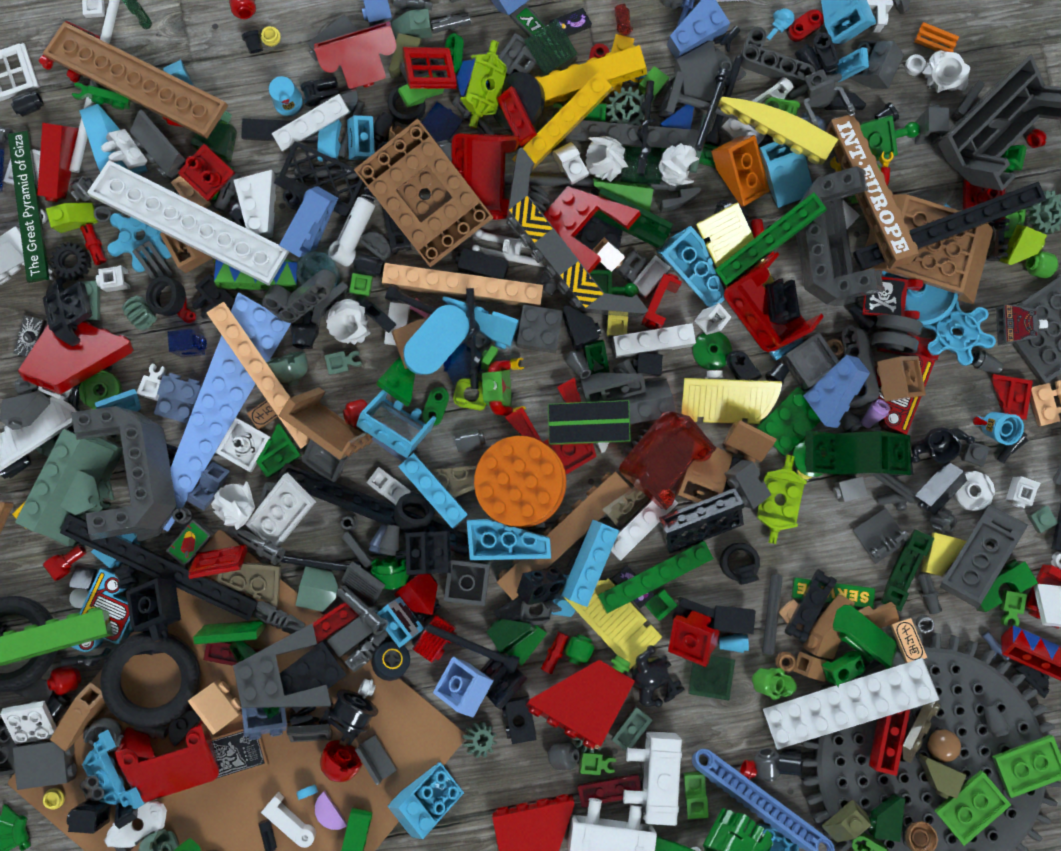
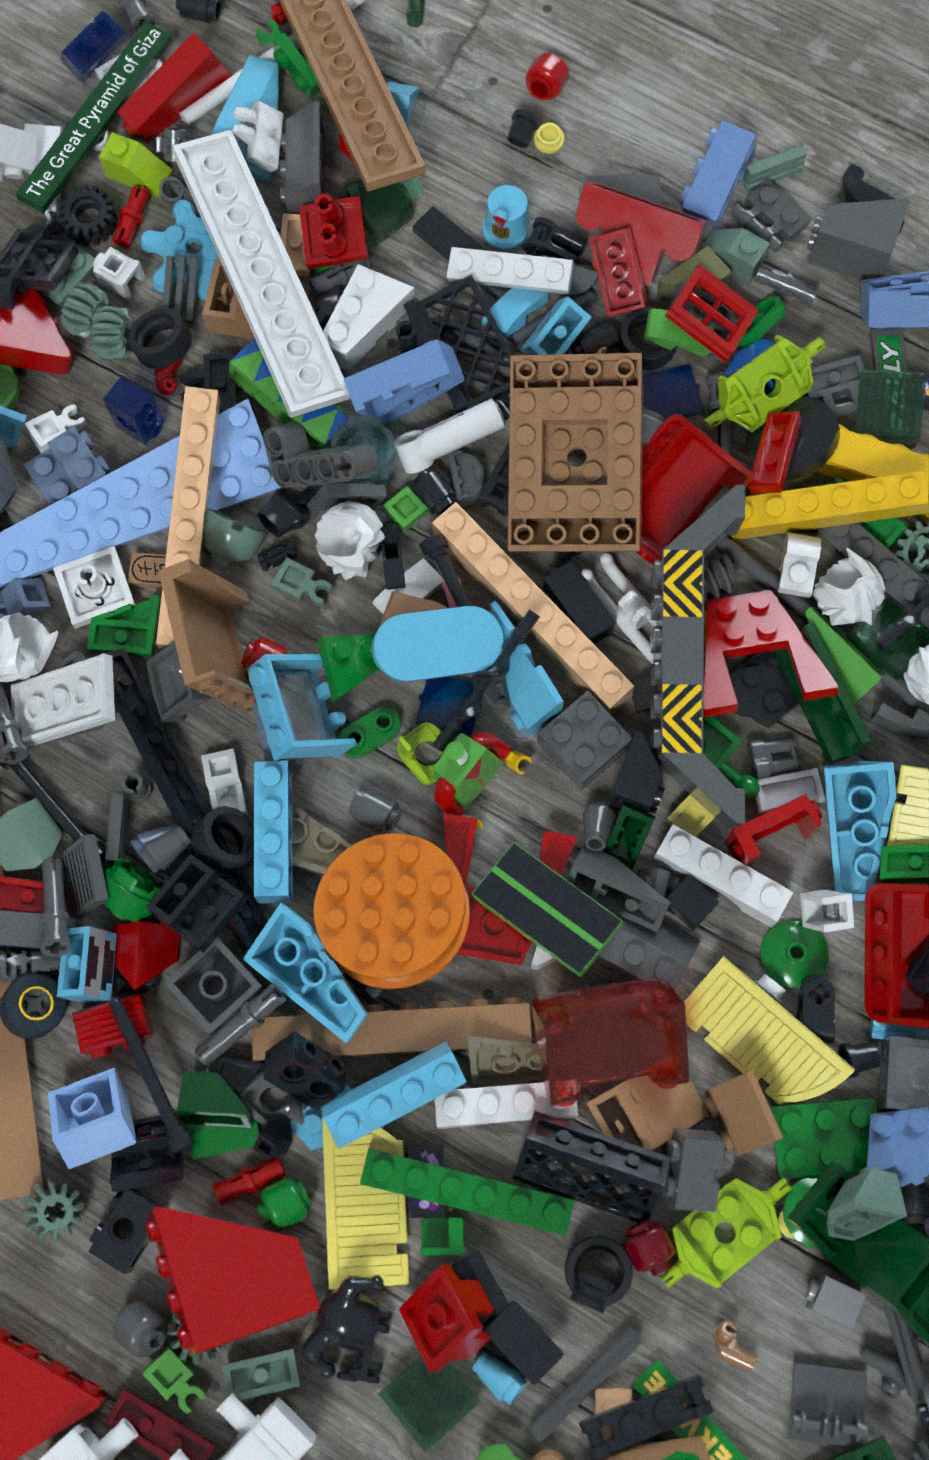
camera: 45 degrees right, 10 degrees down
bright green plate [481,345,499,372] -> none
brick [592,237,625,272] -> none
bright green plate [611,655,631,673] -> none
none -> sand green gear [61,283,109,338]
none -> dark grey pin [195,984,286,1066]
none -> black piece [253,1121,293,1160]
none -> black piece [257,540,297,571]
none -> red piece [589,227,649,316]
none -> dark red head [623,1218,676,1276]
none -> medium nougat arm [713,1321,757,1372]
none -> sand green slope [827,1166,907,1241]

